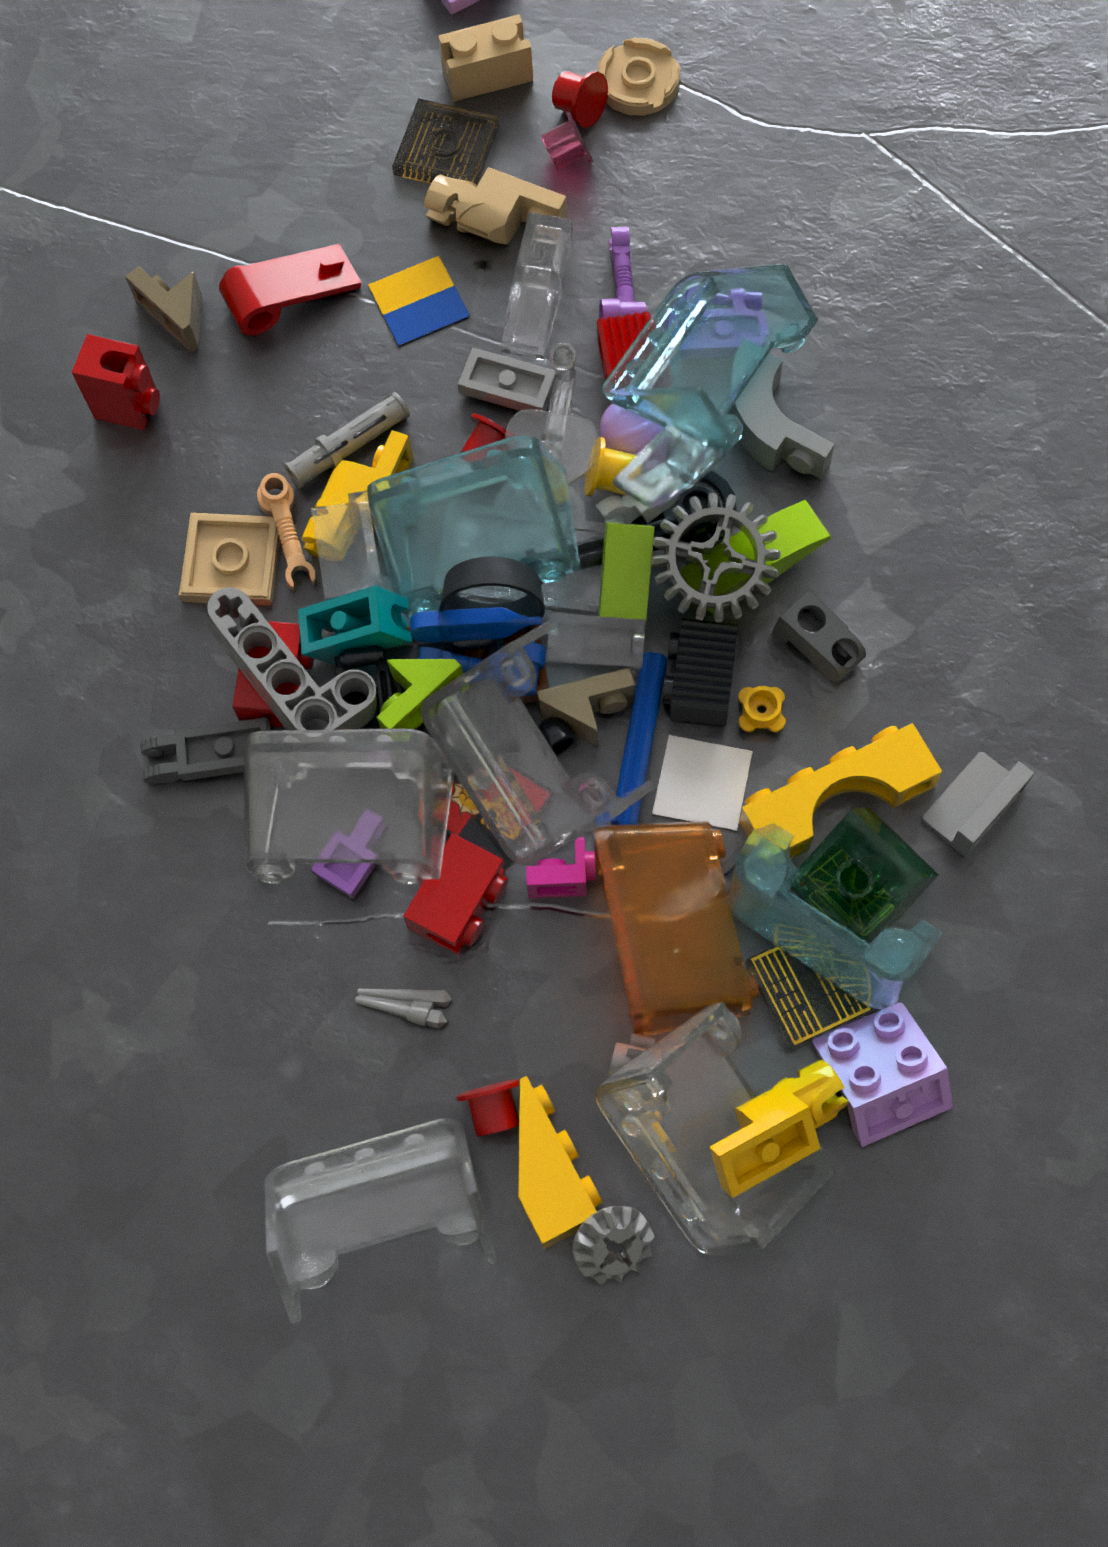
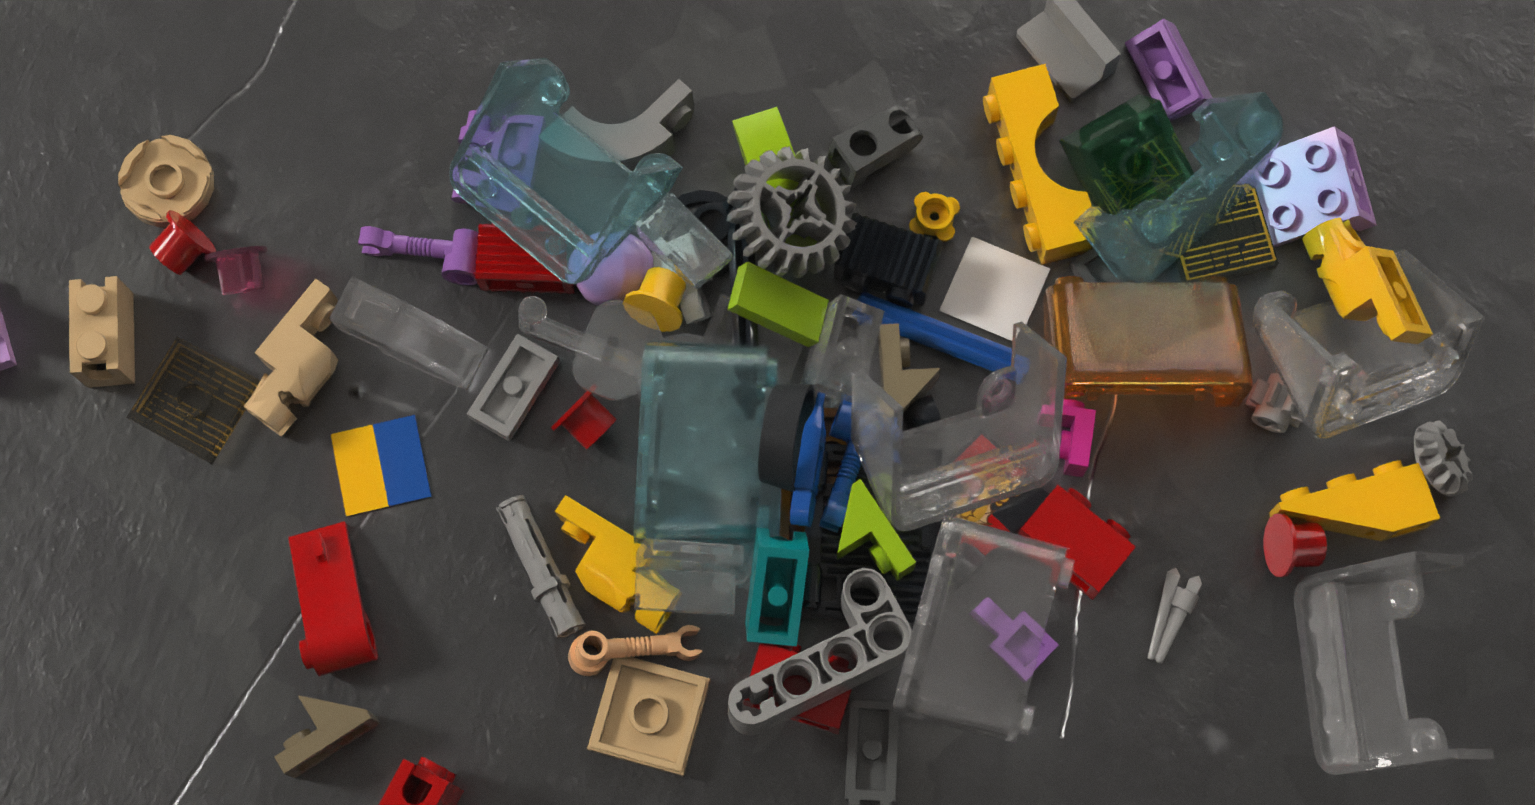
camera: 80 degrees left, 5 degrees up
none -> medium lavender slope [1125,19,1214,123]

